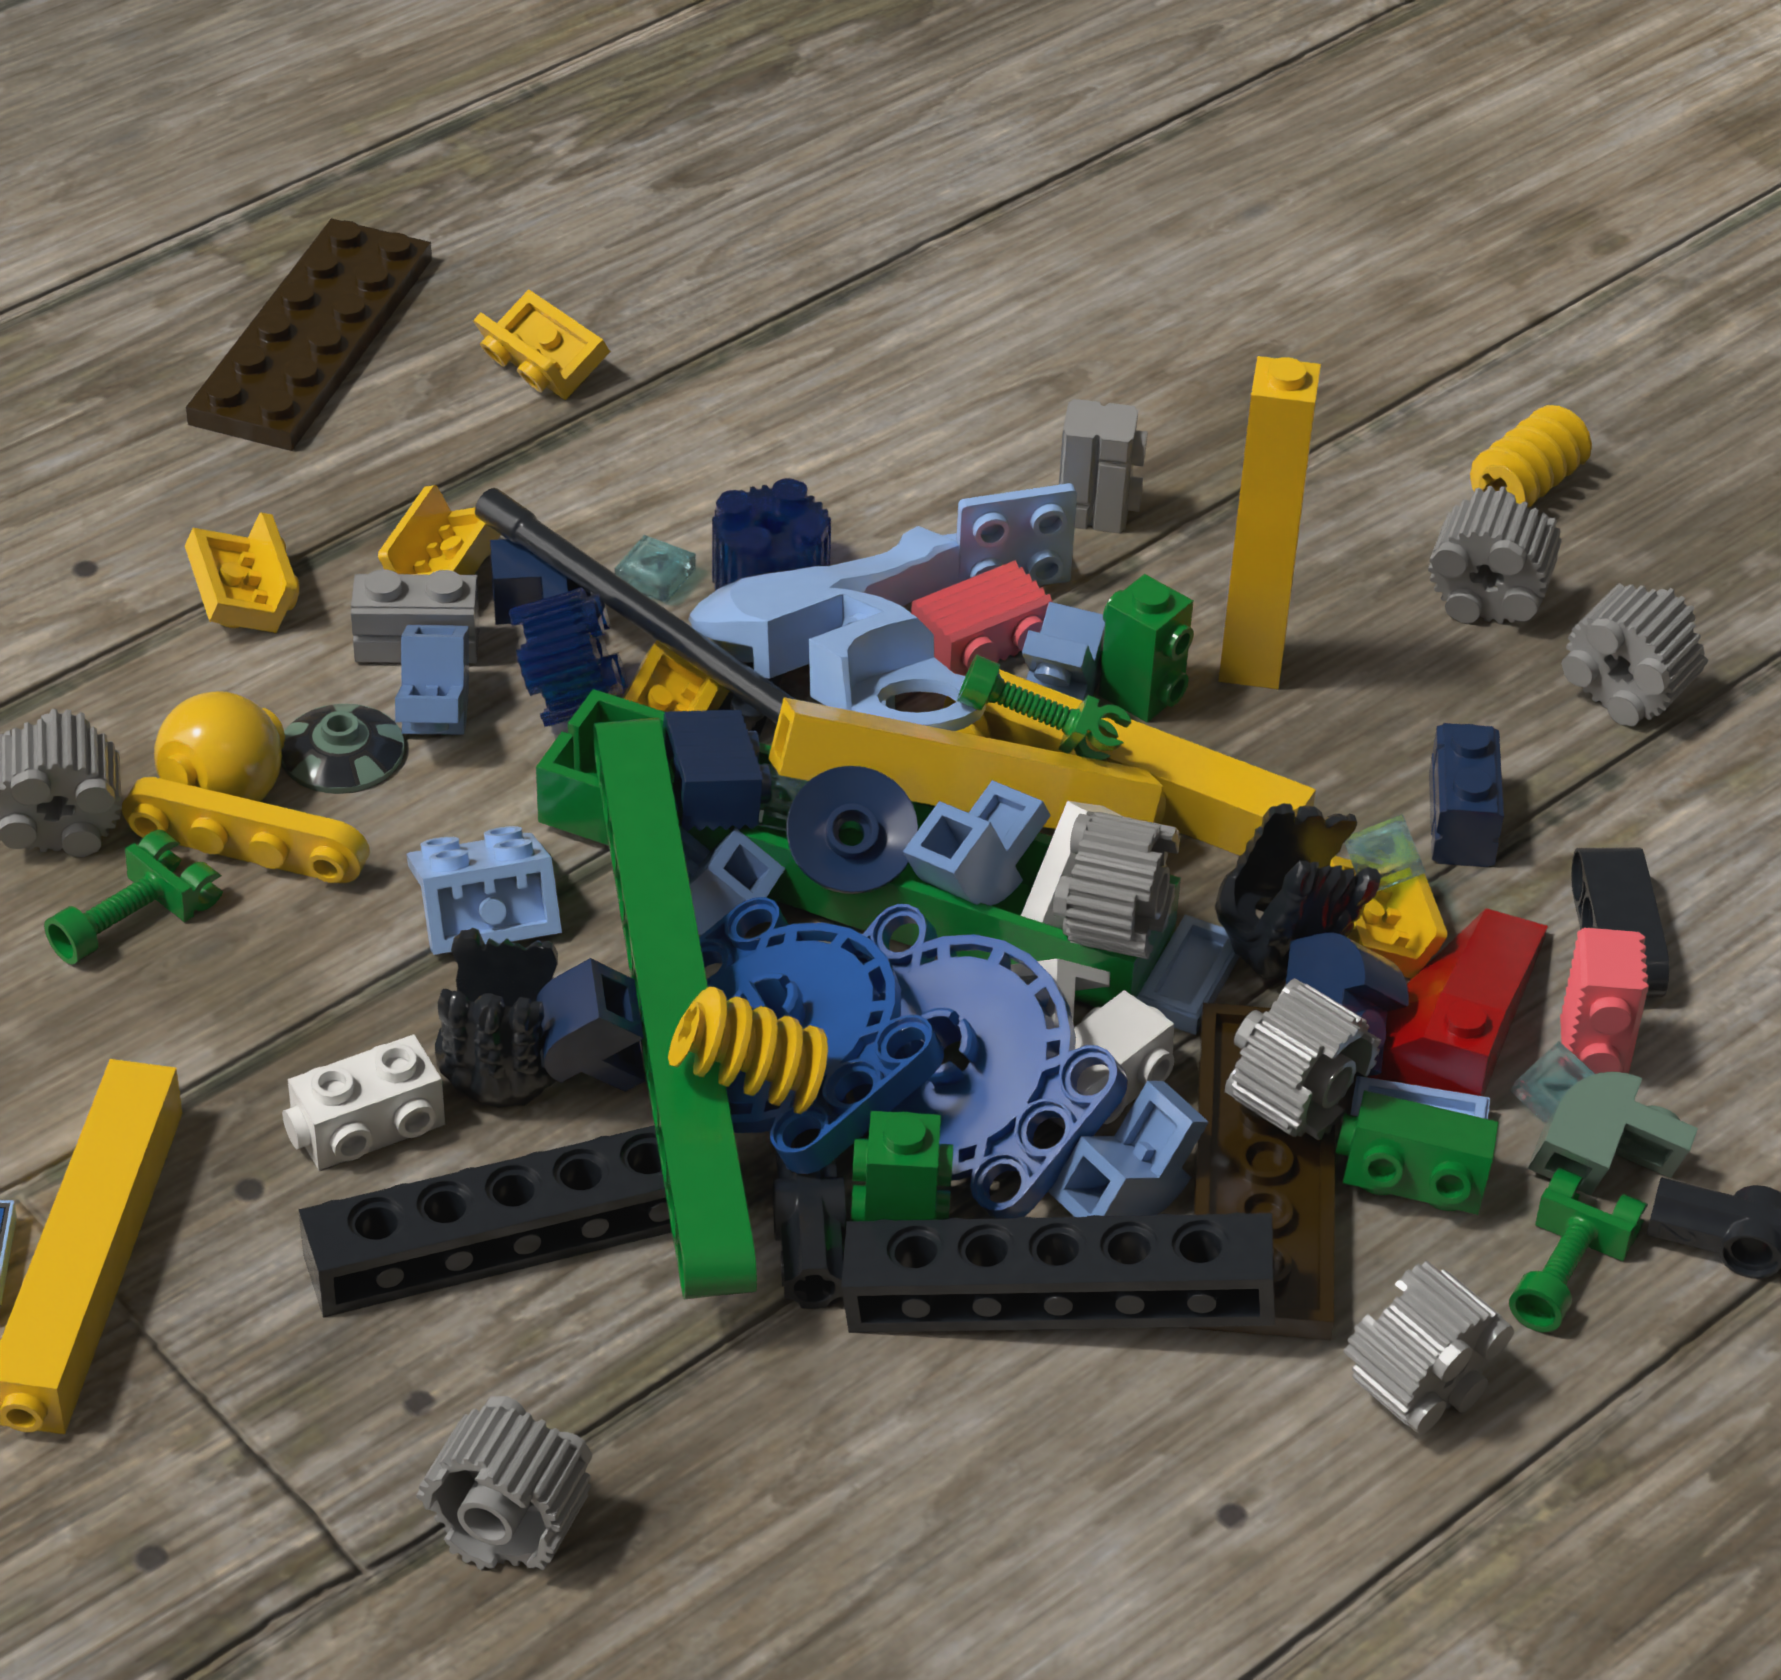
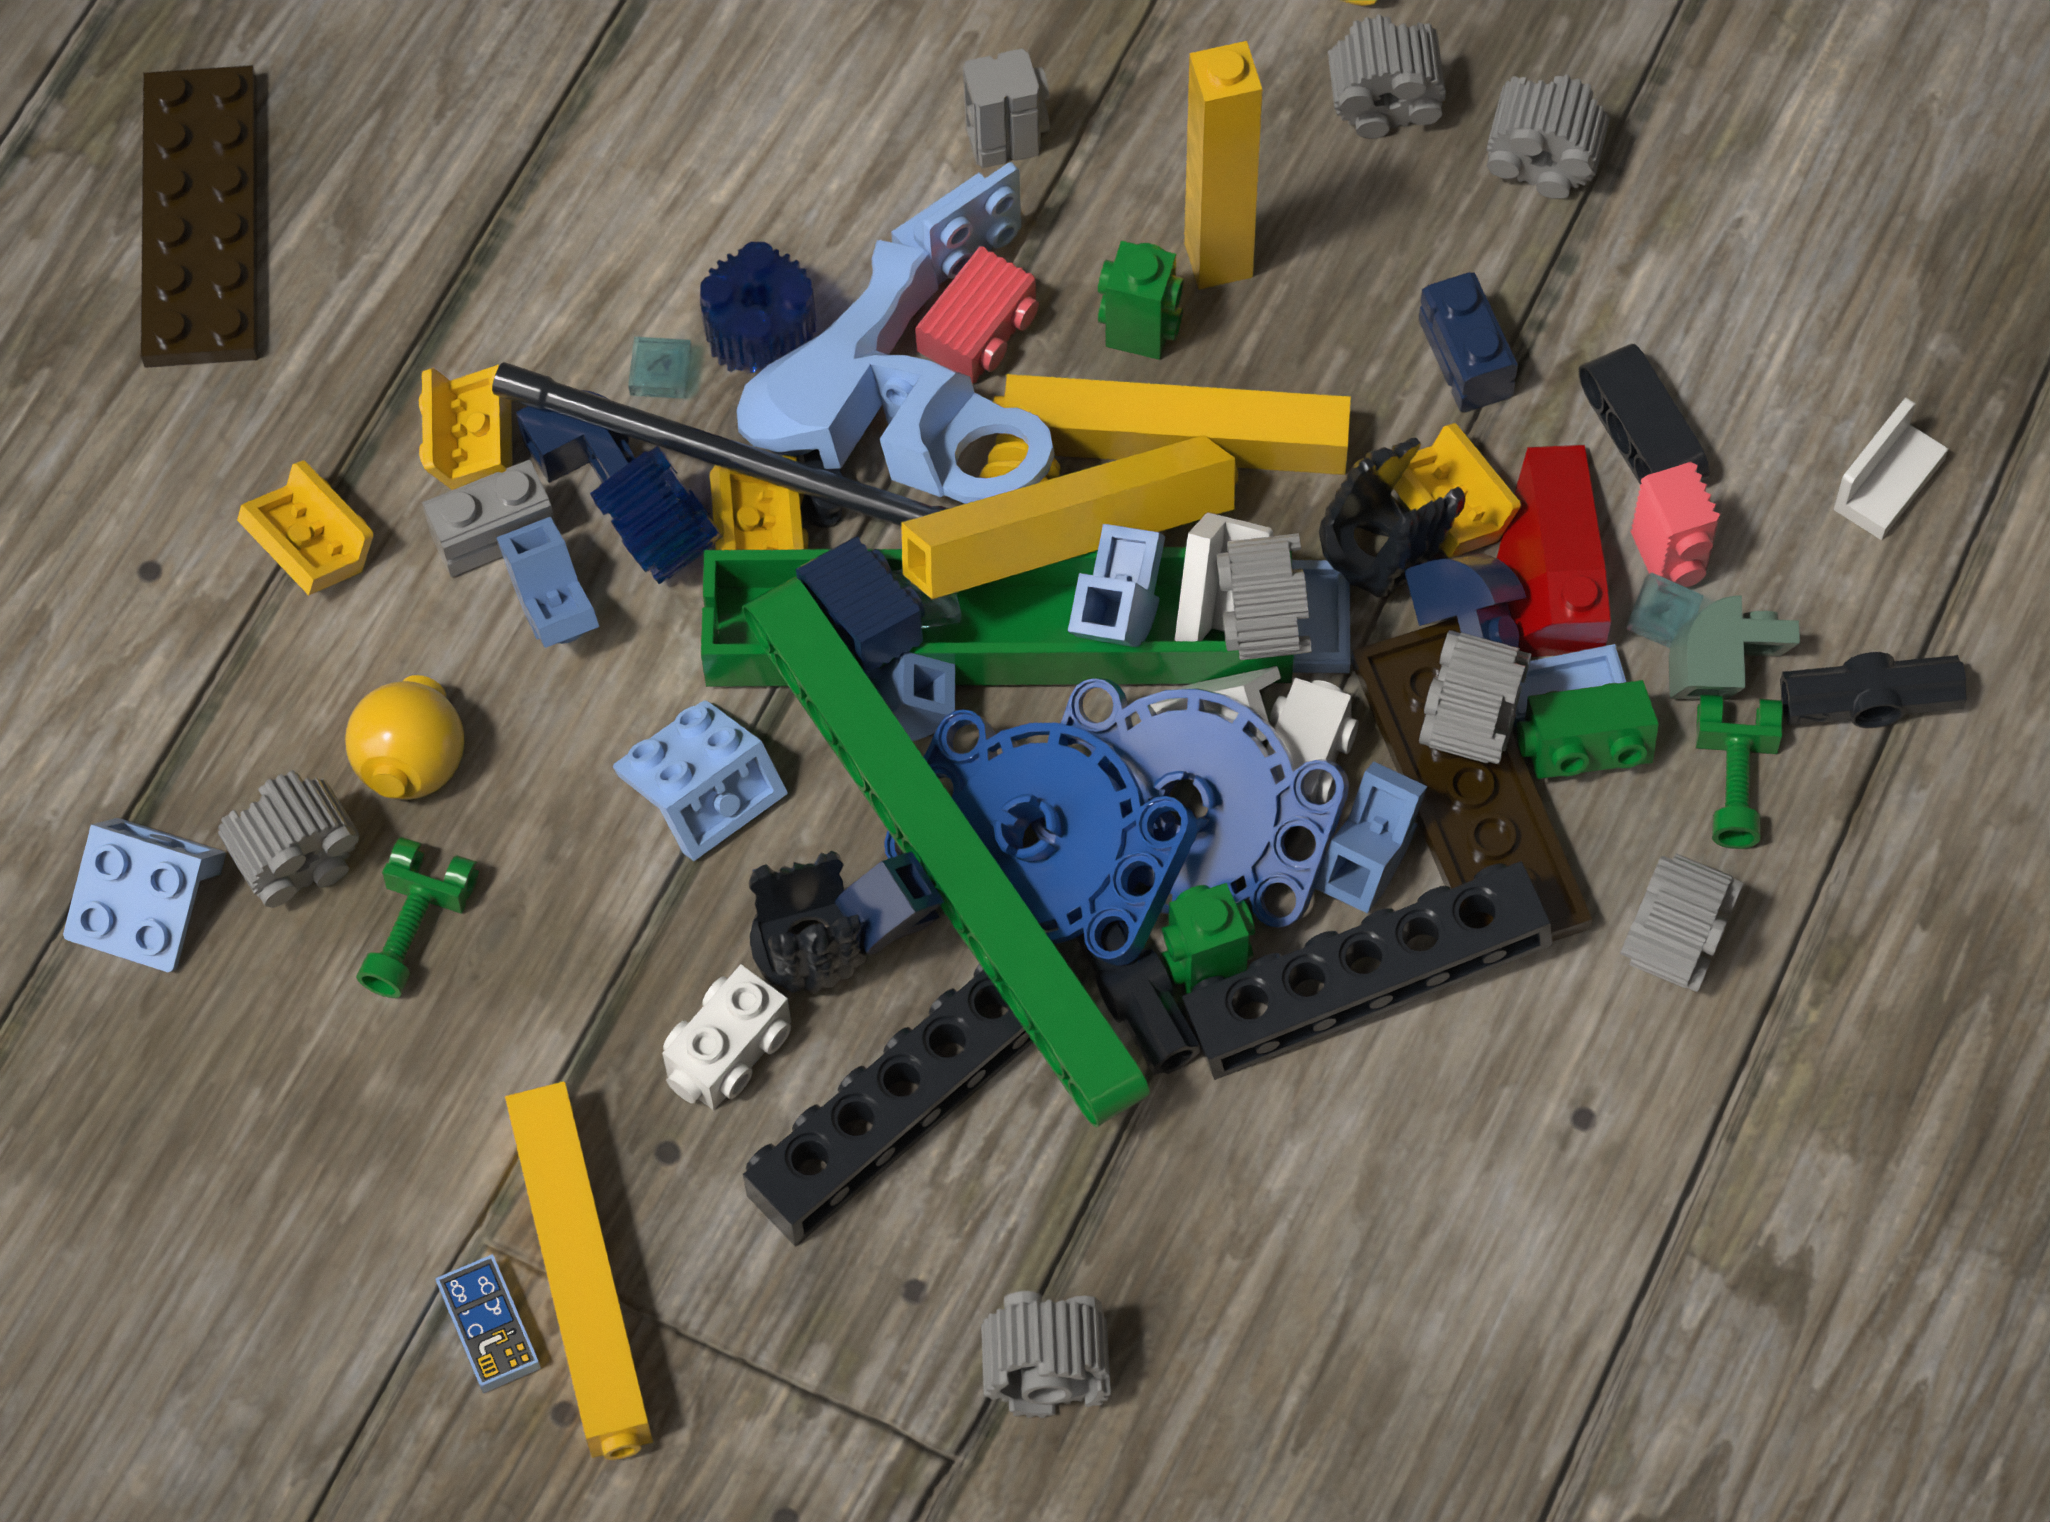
camera: 20 degrees left, 20 degrees up
yellow plate [122,777,370,883] -> none
dish [281,704,404,794] -> none
yellow bracket [473,289,611,400] -> none
yellow piece [668,987,828,1114] -> none
dark blue dish [786,766,918,894] -> none
green bar [957,654,1132,761] -> none
medium blue brick [1022,602,1105,701] -> none
clear light blue tile [1344,814,1426,892] -> none

